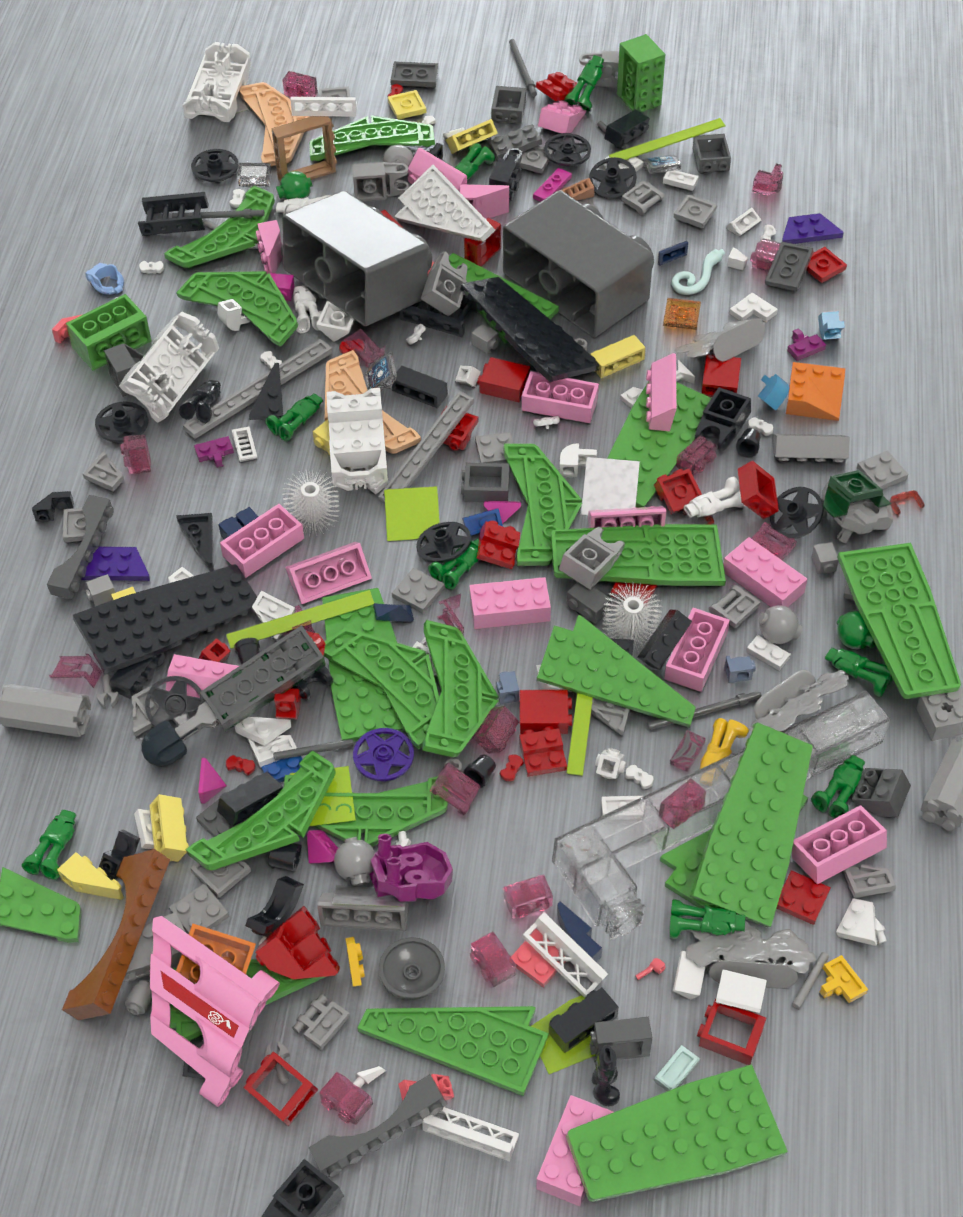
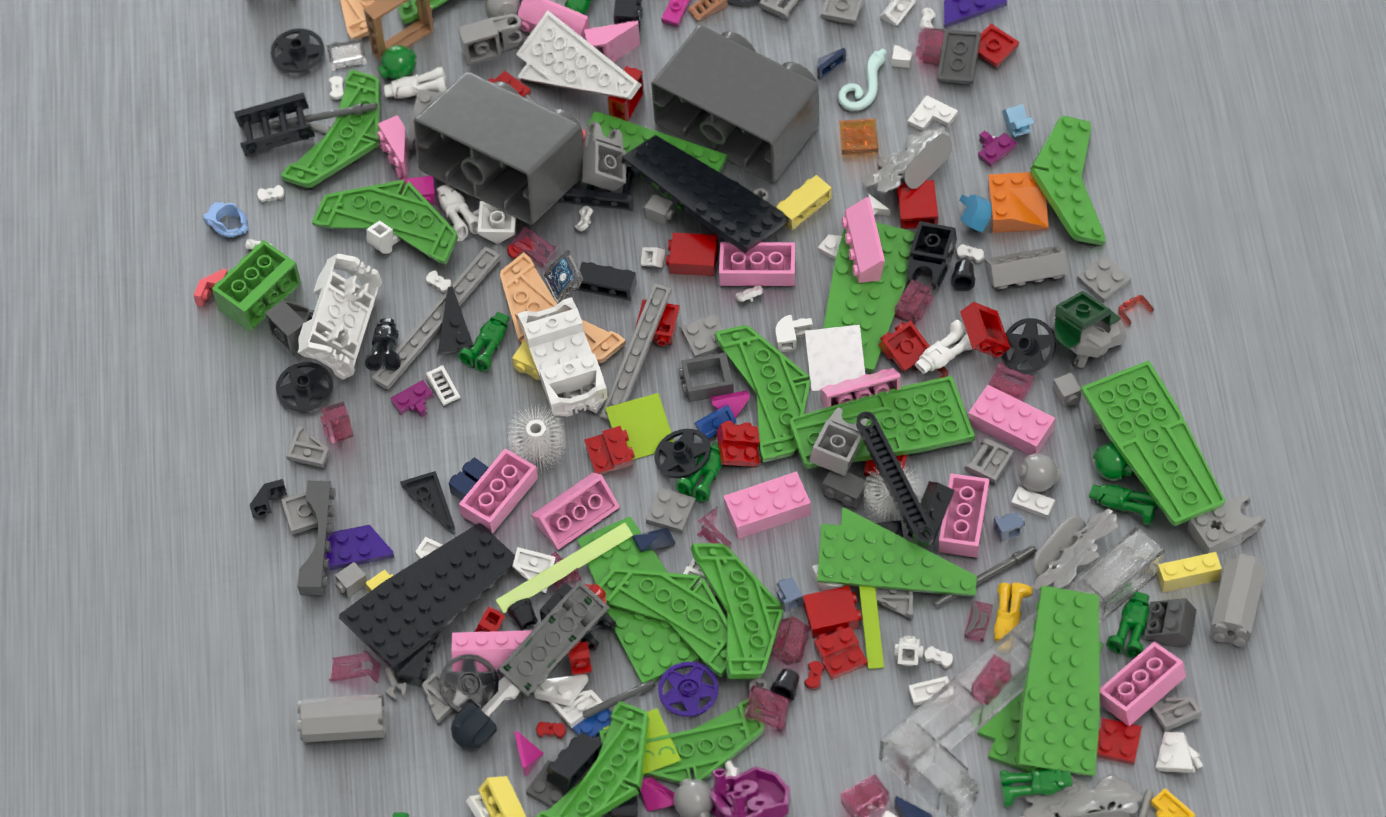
camera: 10 degrees left, 5 degrees up
none -> red plate [584,426,635,475]
none -> black gear [856,411,935,547]
none -> bright green wing [1030,116,1106,246]
none -> light yellow brick [1157,552,1222,593]

